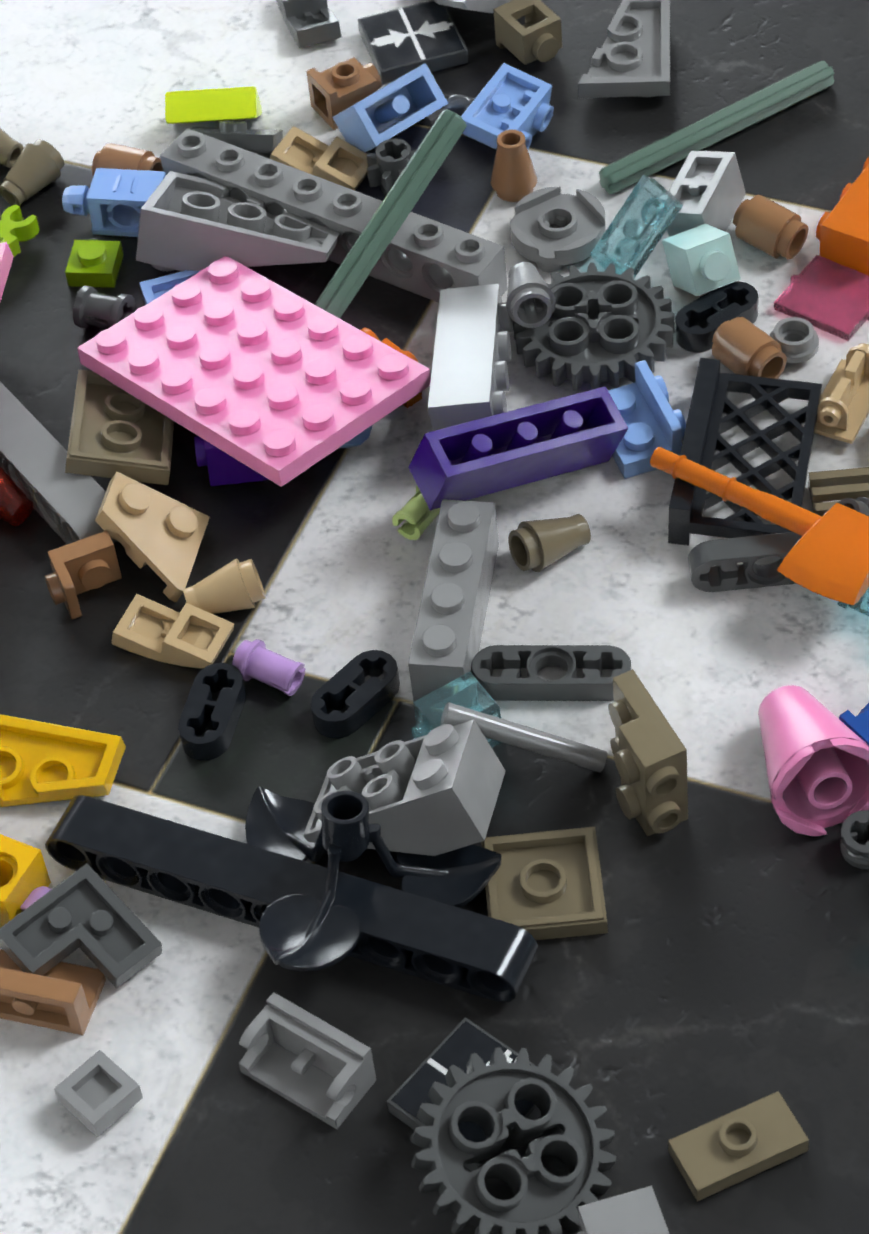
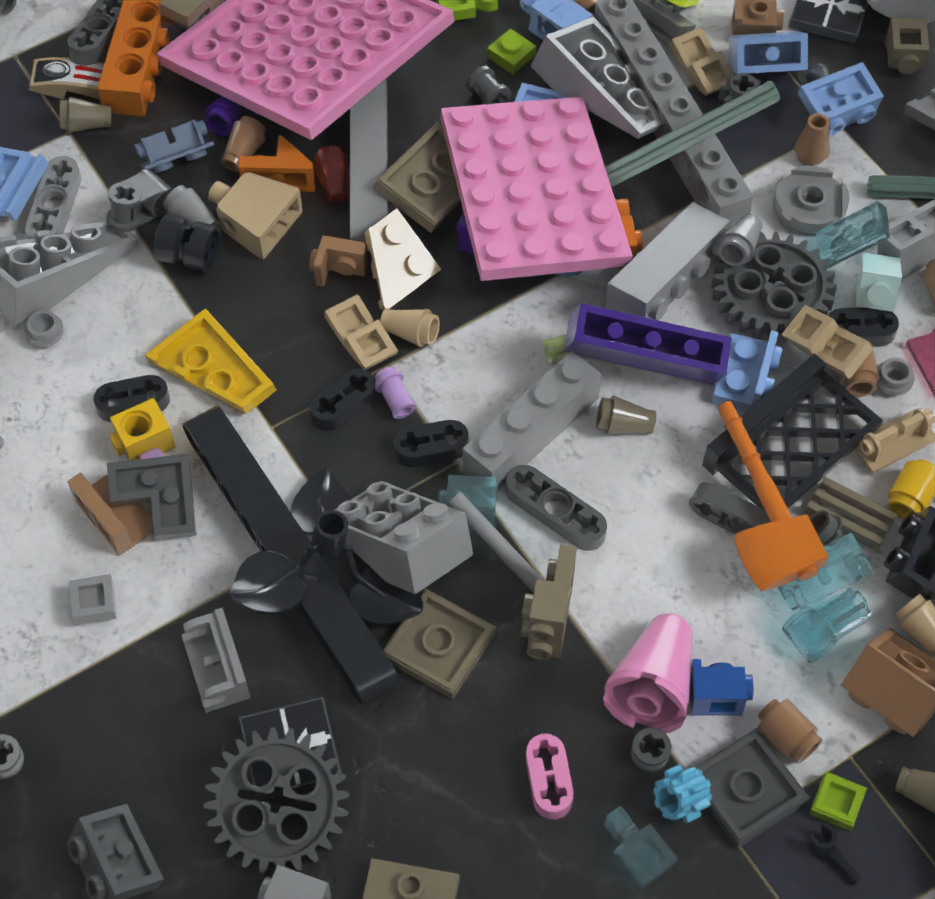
camera: 30 degrees right, 10 degrees up
none -> bright pink beam [526,734,573,820]
none -> tan slope [781,305,873,380]

